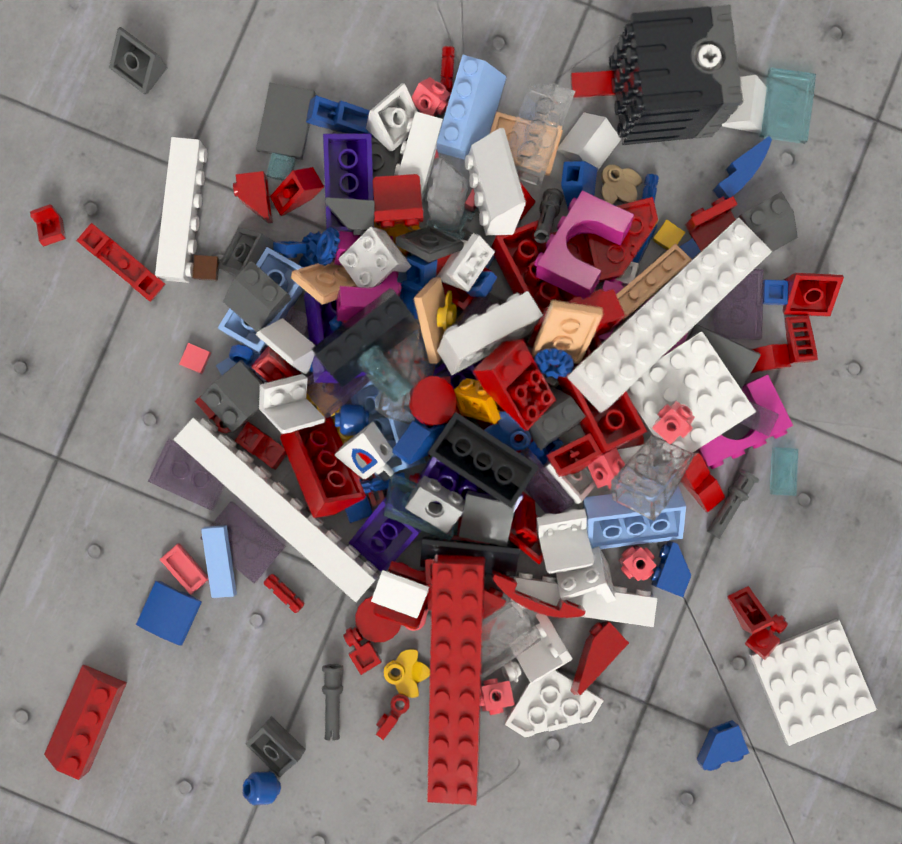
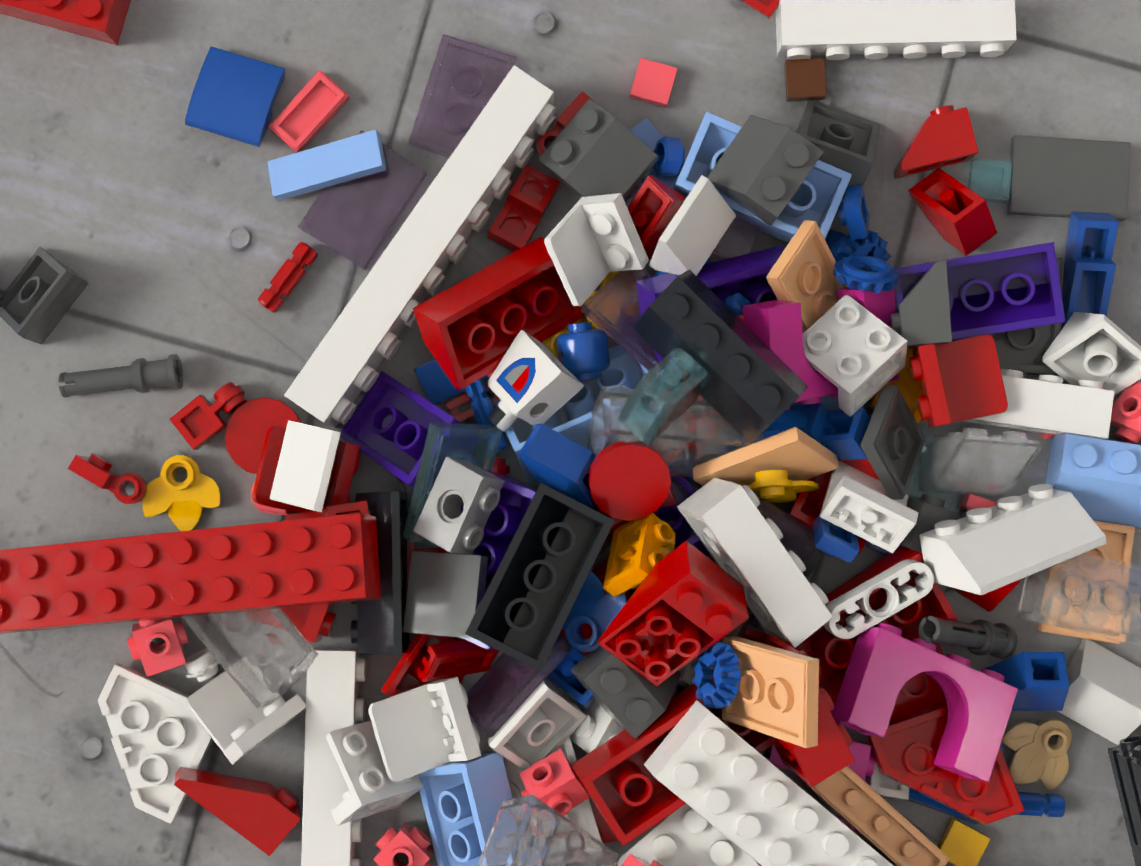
camera: 80 degrees right, 0 degrees up
red slope [492,570,586,618] -> none
red slope [547,433,602,477] -> none
none -> white beam [824,559,934,639]

